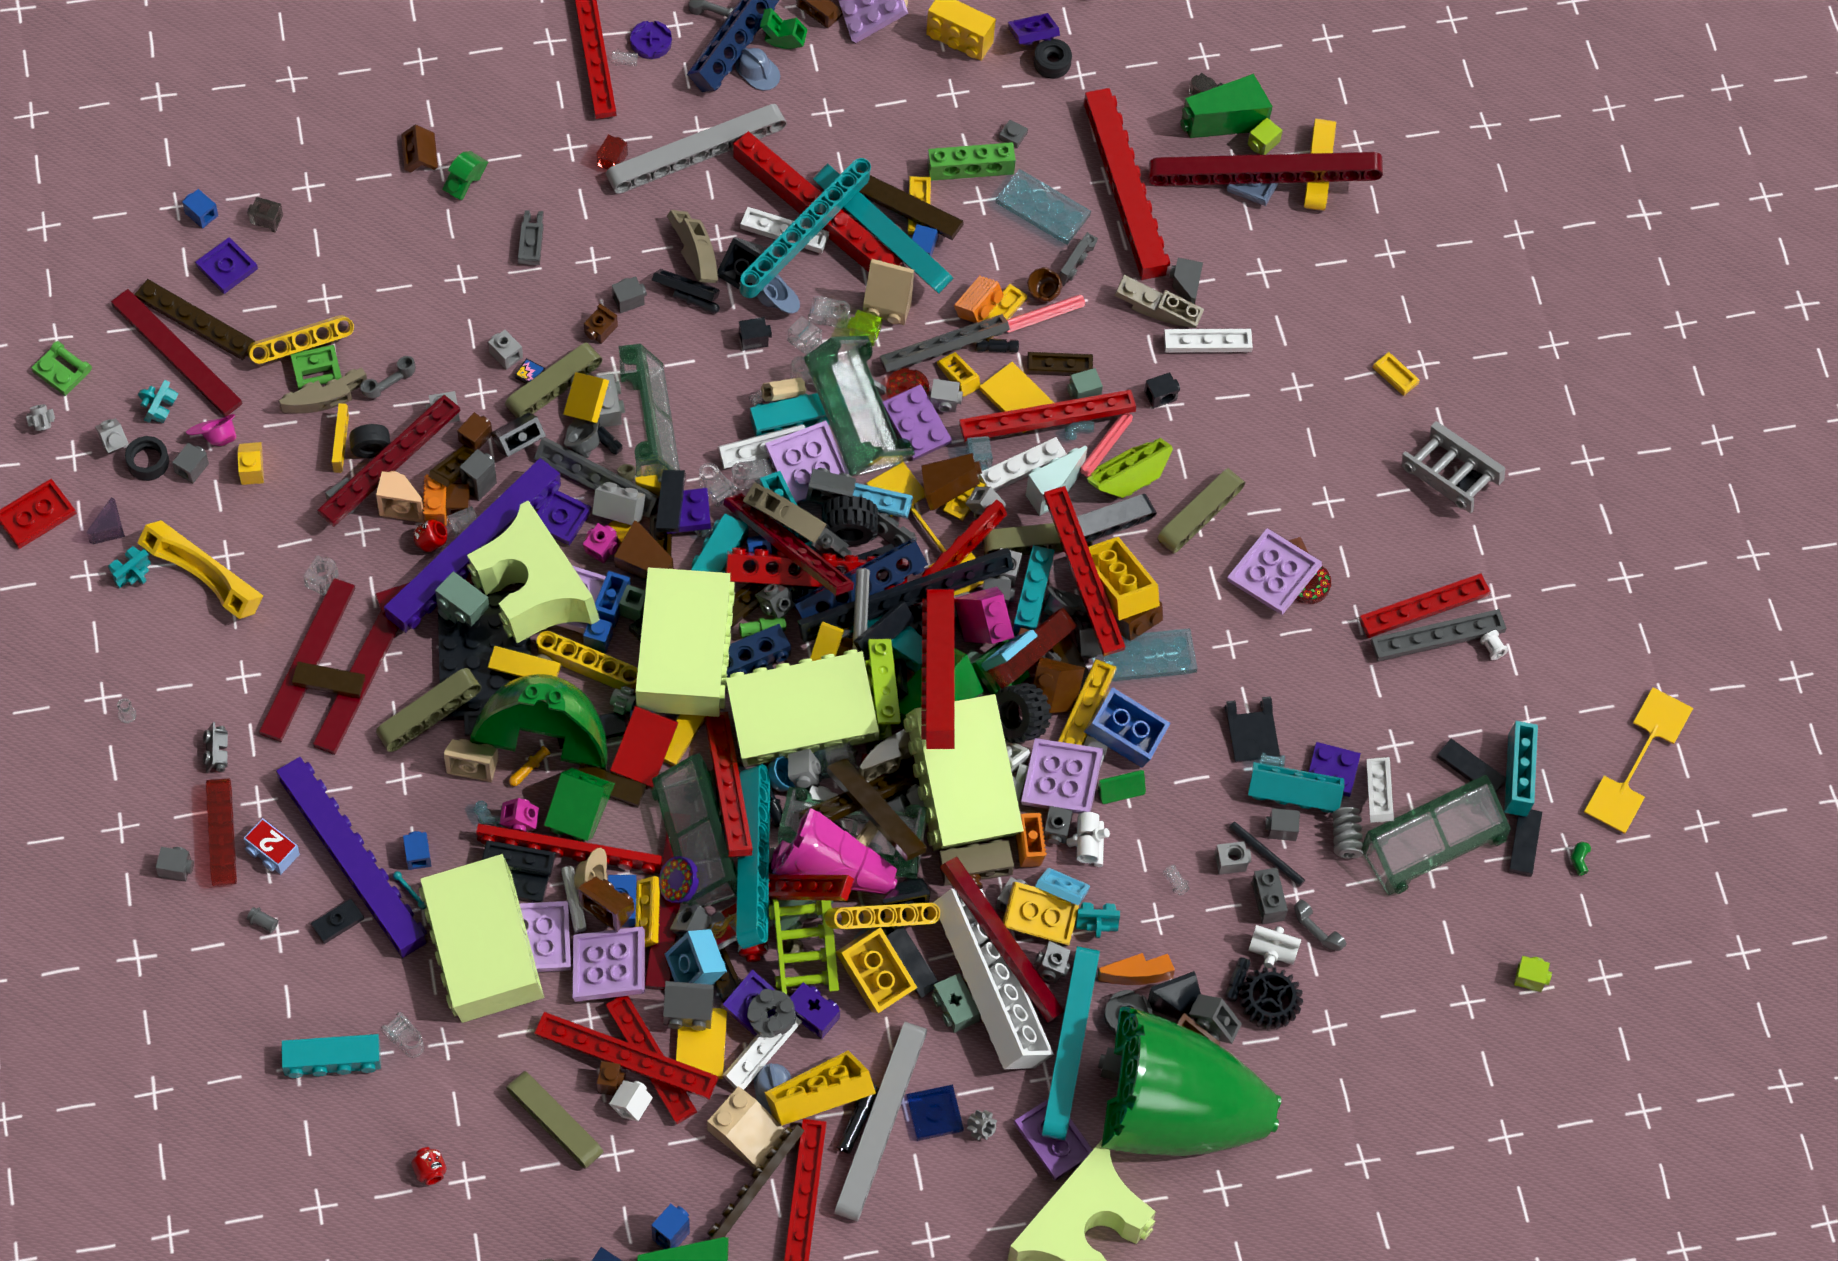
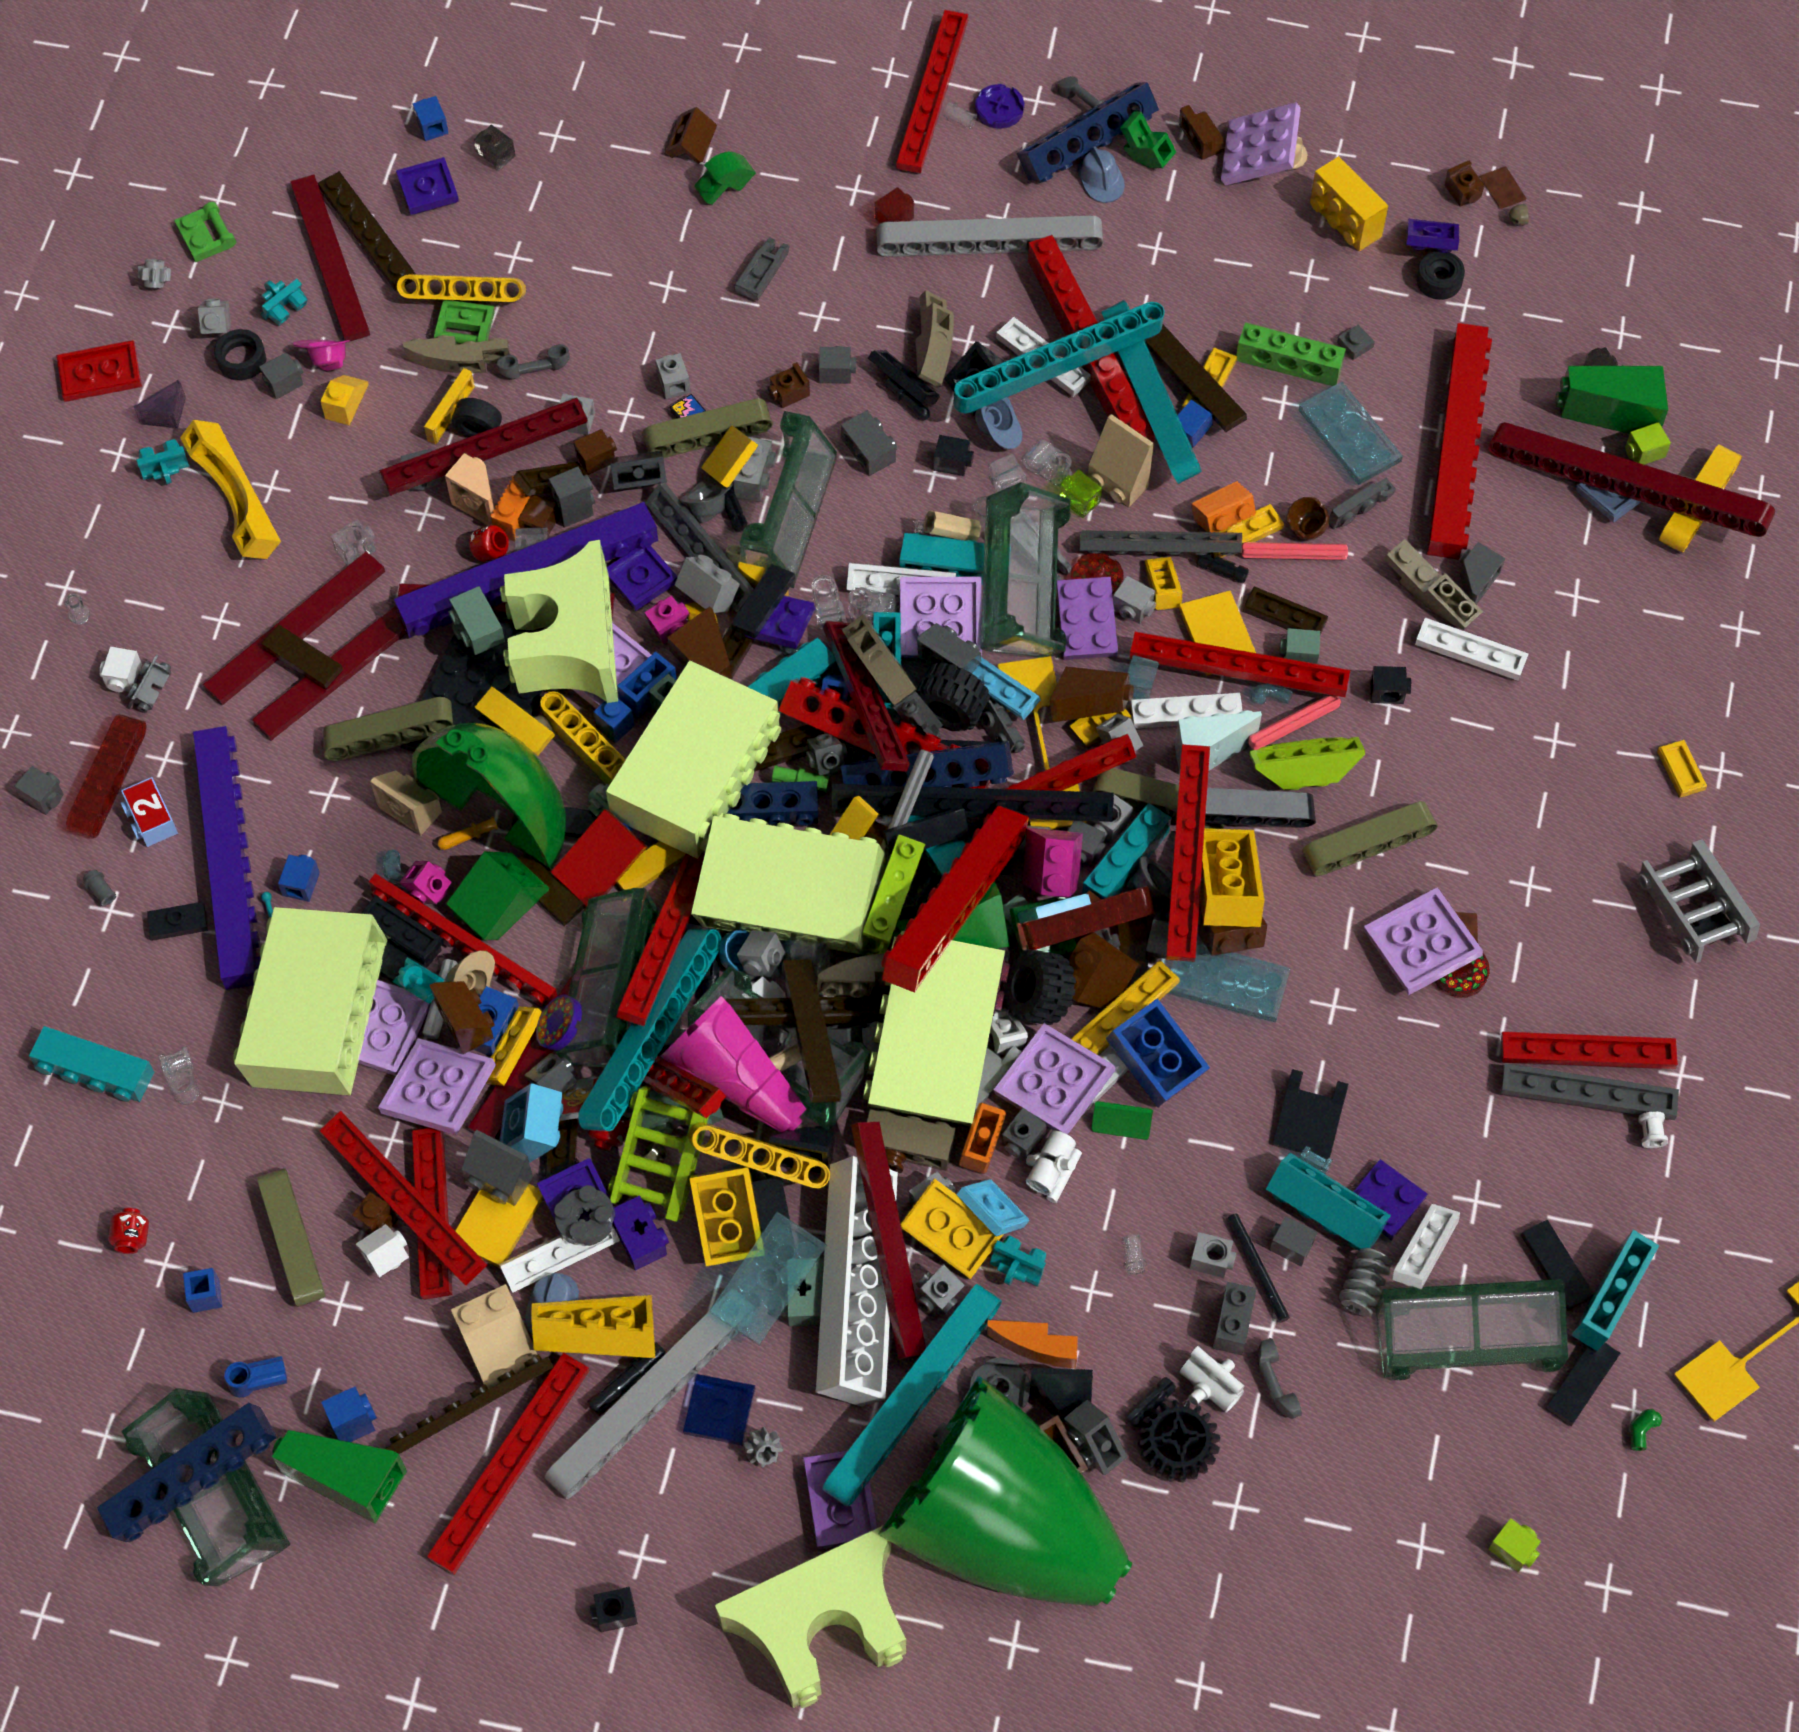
camera: 30 degrees right, 0 degrees up
none -> white brick [100,647,142,692]
none -> blue brick [183,1268,223,1313]
none -> blue piece [224,1356,288,1398]
none -> teal hips [393,957,445,1004]
none -> clear light blue plate [710,1212,827,1346]
none -> dark grey brick [841,410,897,476]

